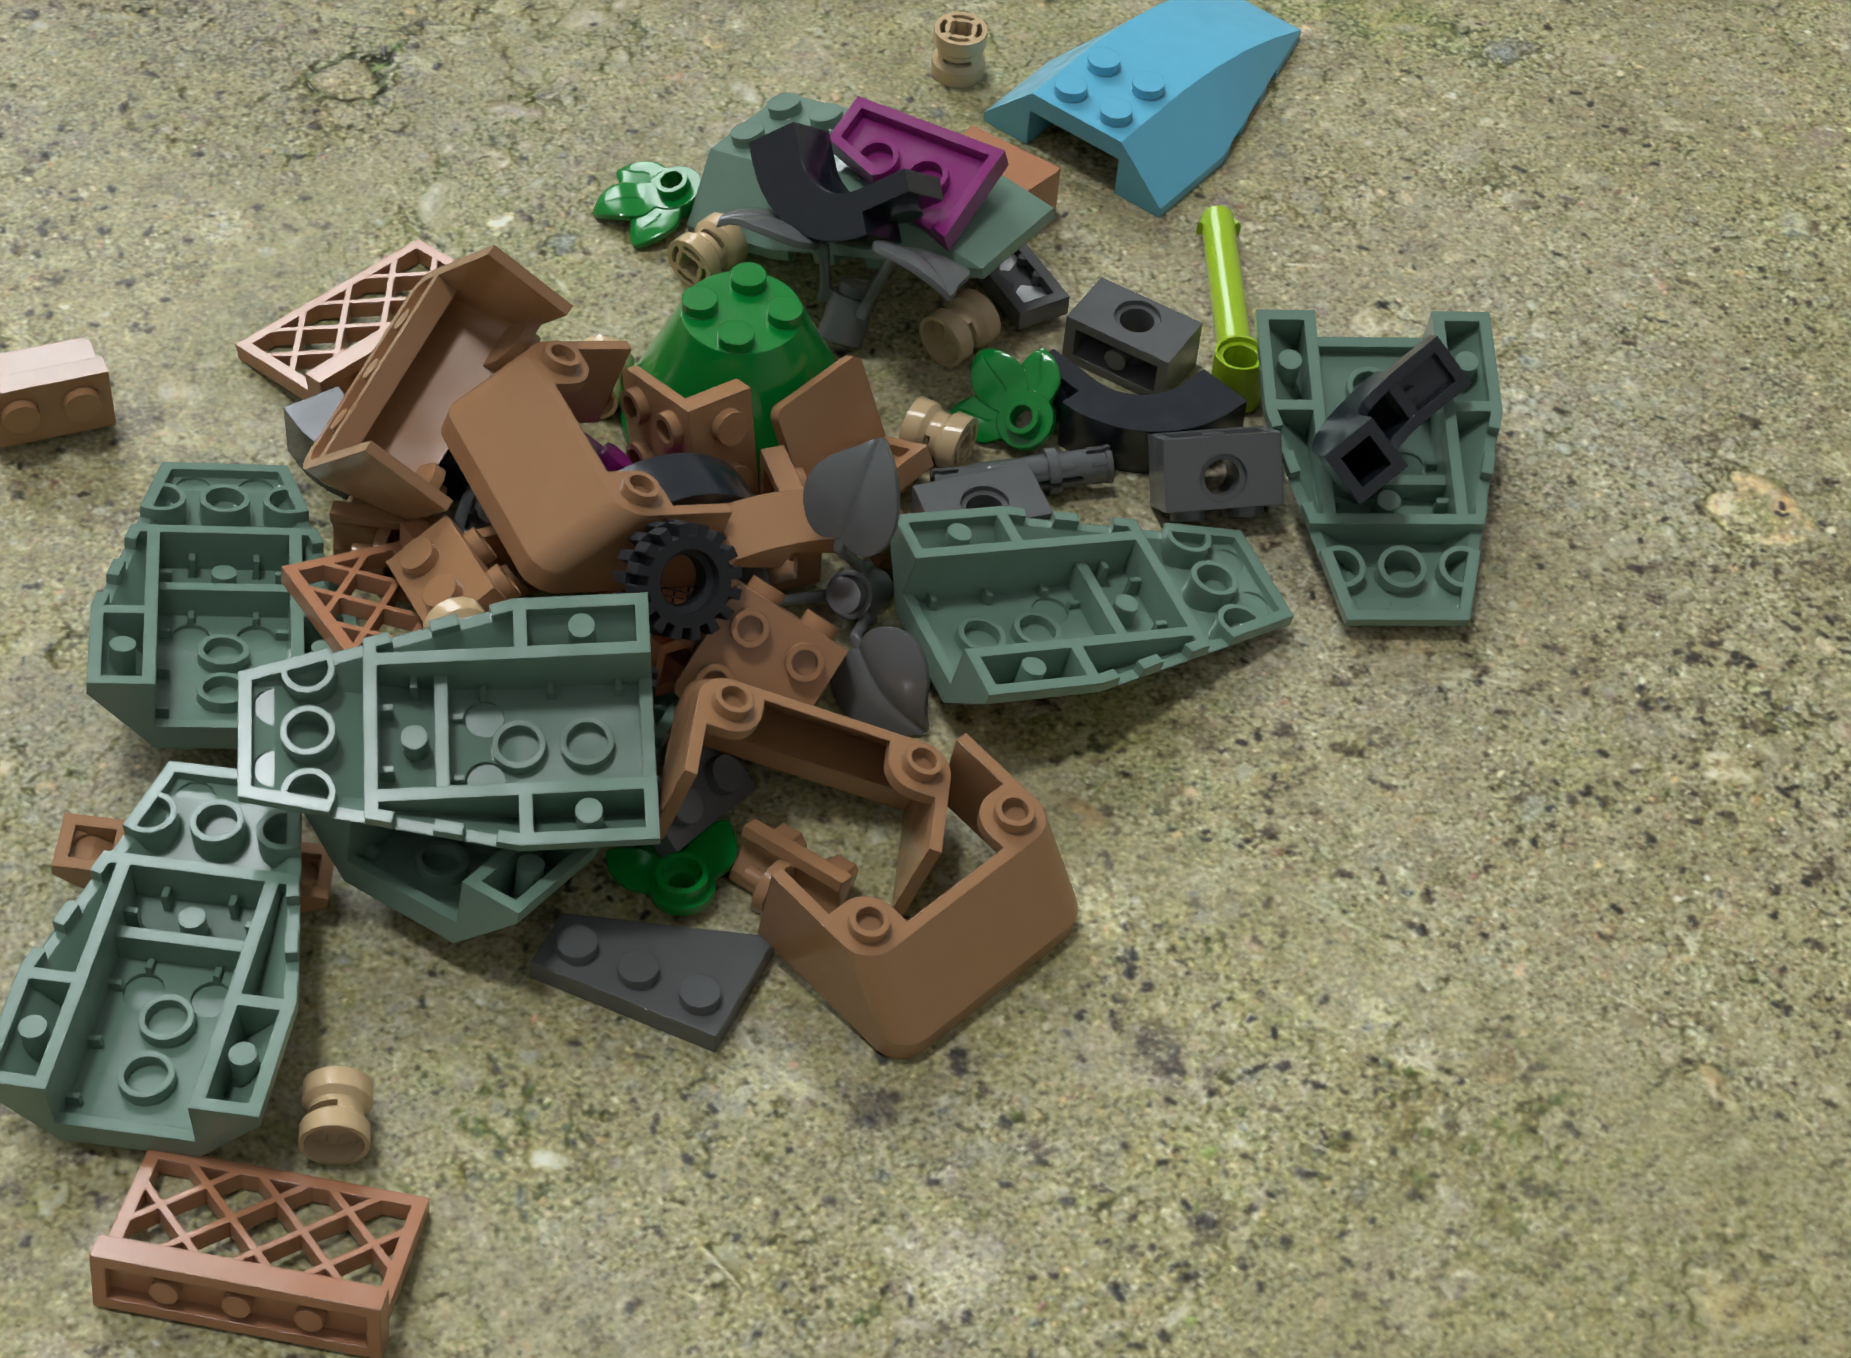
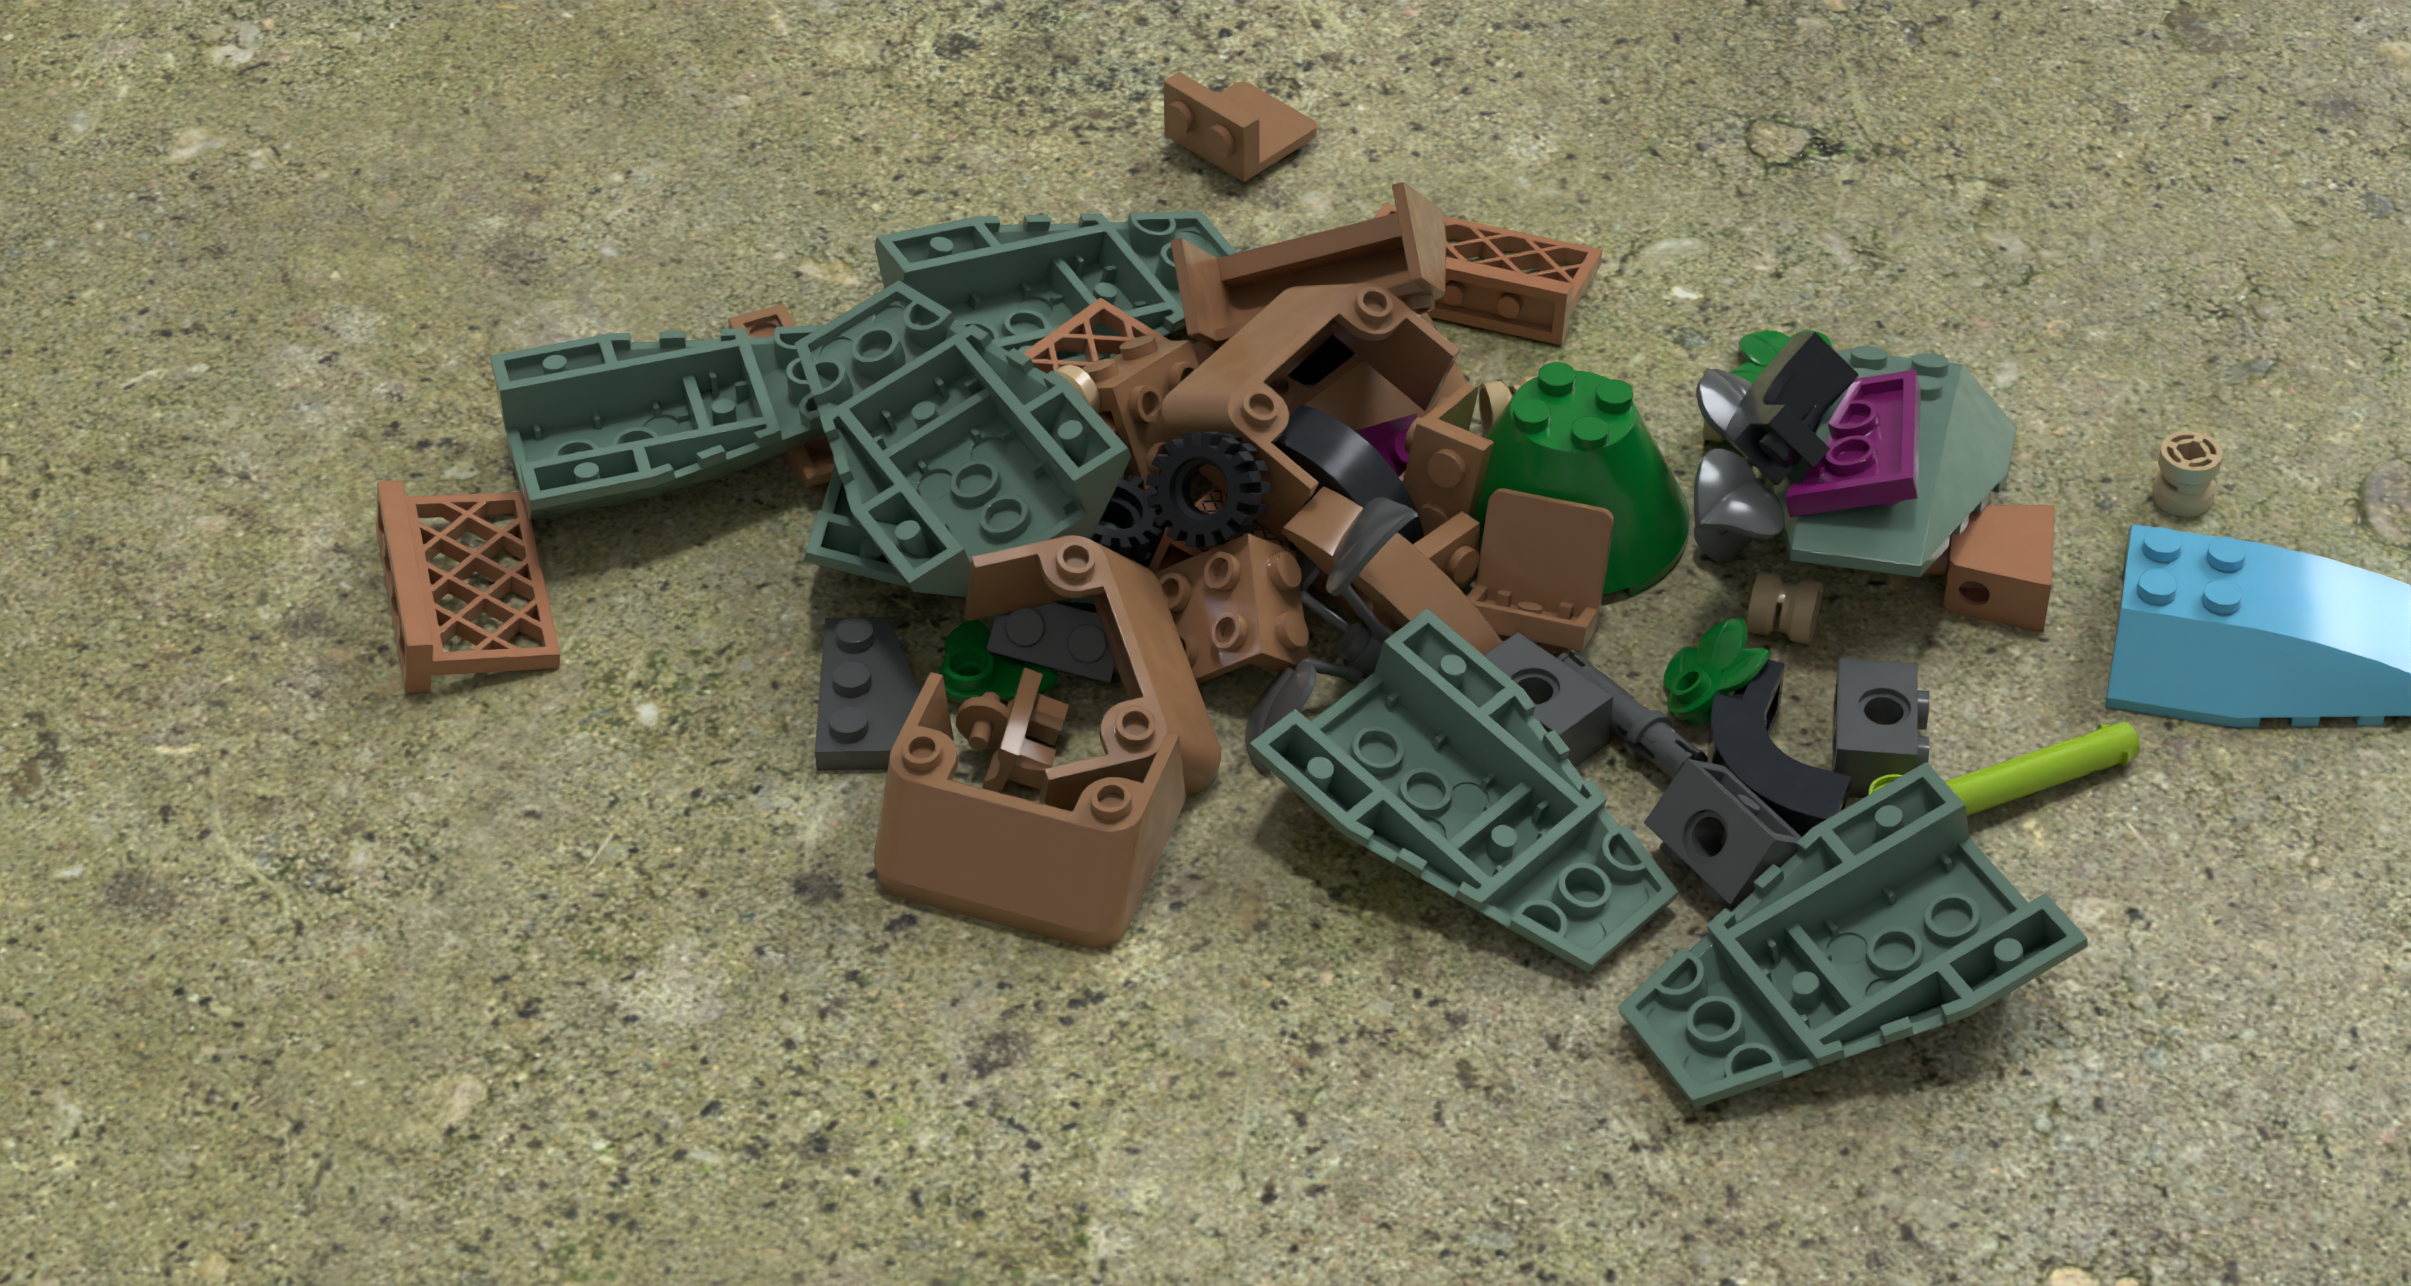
camera: 70 degrees right, 5 degrees down
tan wheel [298,1066,374,1165] -> none
tan wheel [898,396,979,468] -> none
dark grey piece [976,243,1070,330] -> none
black arch [1312,335,1472,505] -> none

